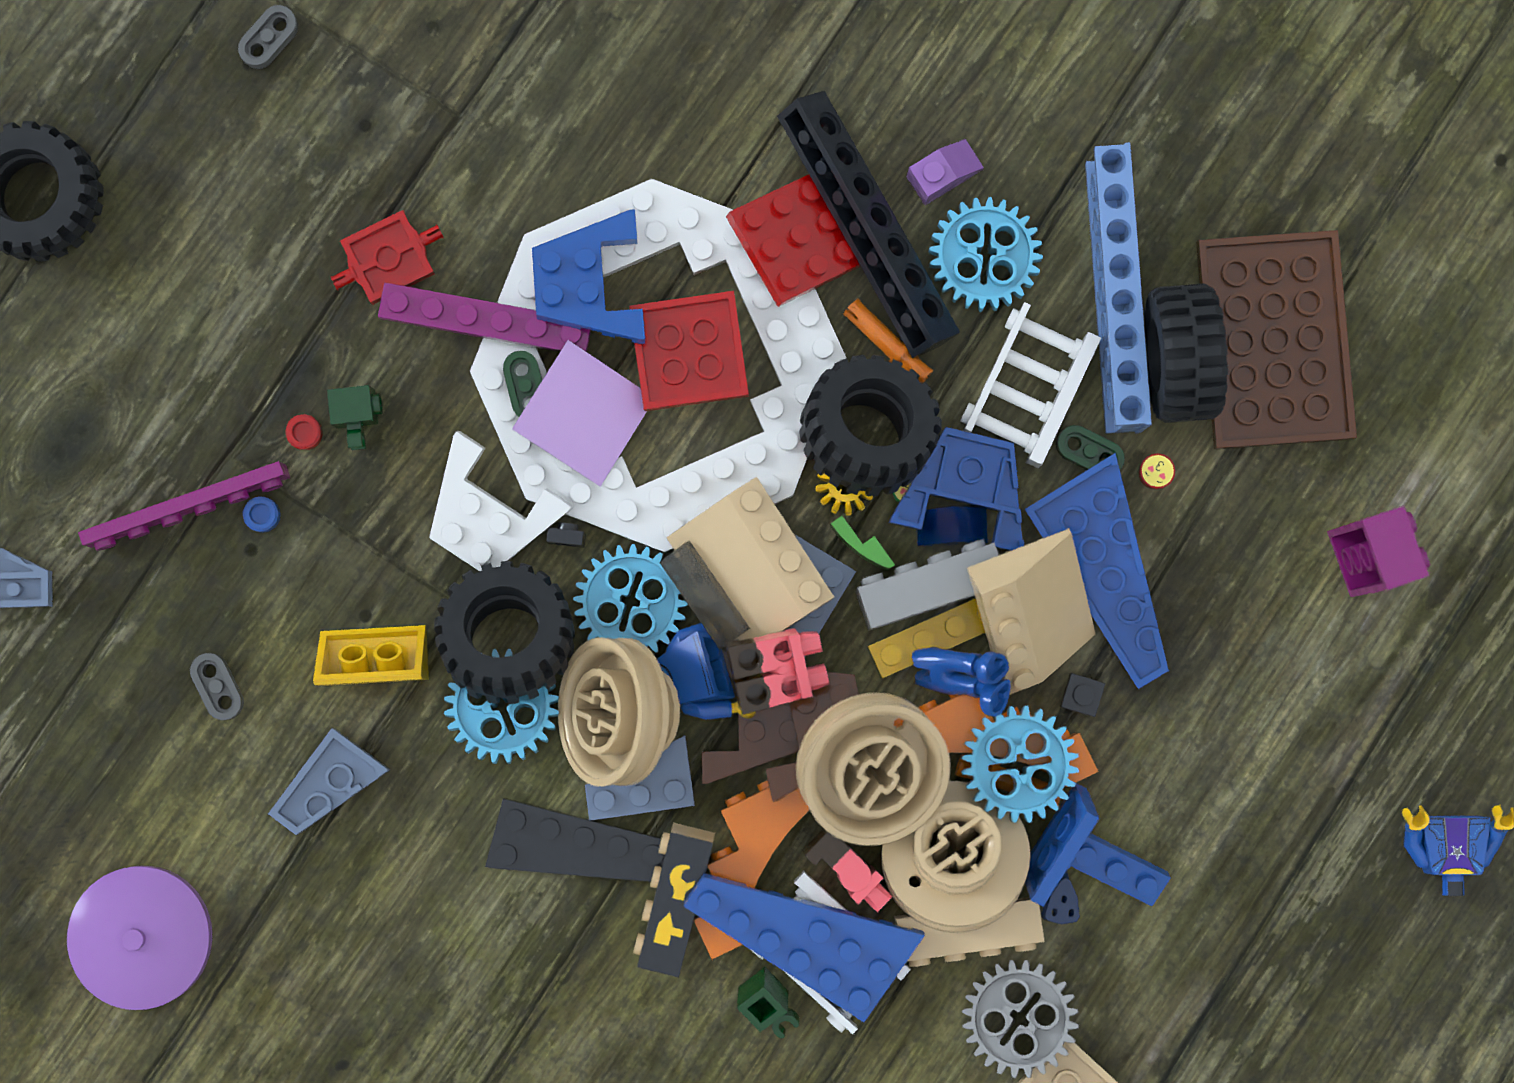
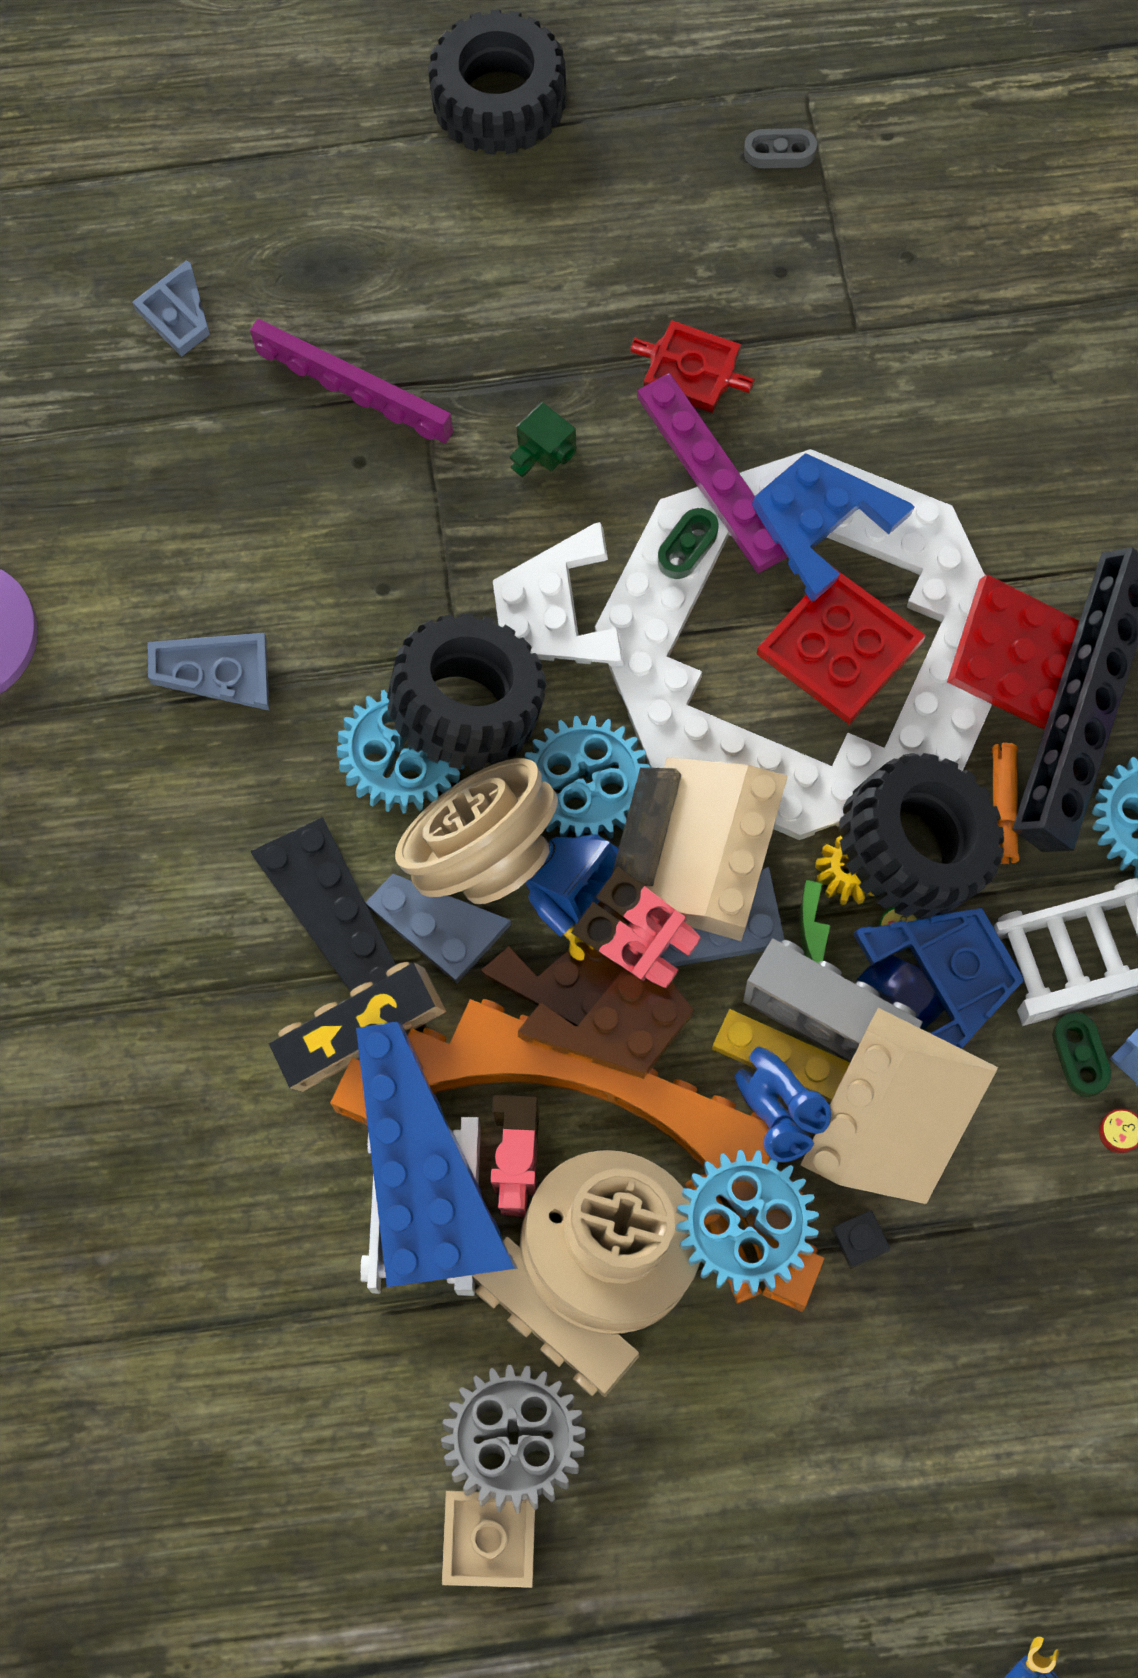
camera: 50 degrees right, 15 degrees down
dark grey plate [190,653,244,720] -> none
blue tile [243,497,280,532] -> none
red tile [286,414,323,450] -> none
yellow slope [313,625,429,686] -> none
lavender piece [512,340,647,487] -> none
black plate [547,522,586,548] -> none
dark green brick [737,967,800,1039] -> none
tan wheel [796,693,950,845] -> none
blue wing [1025,453,1169,689] -> none
blue piece [1025,783,1171,906] -> none
dark blue piece [1041,870,1080,925] -> none

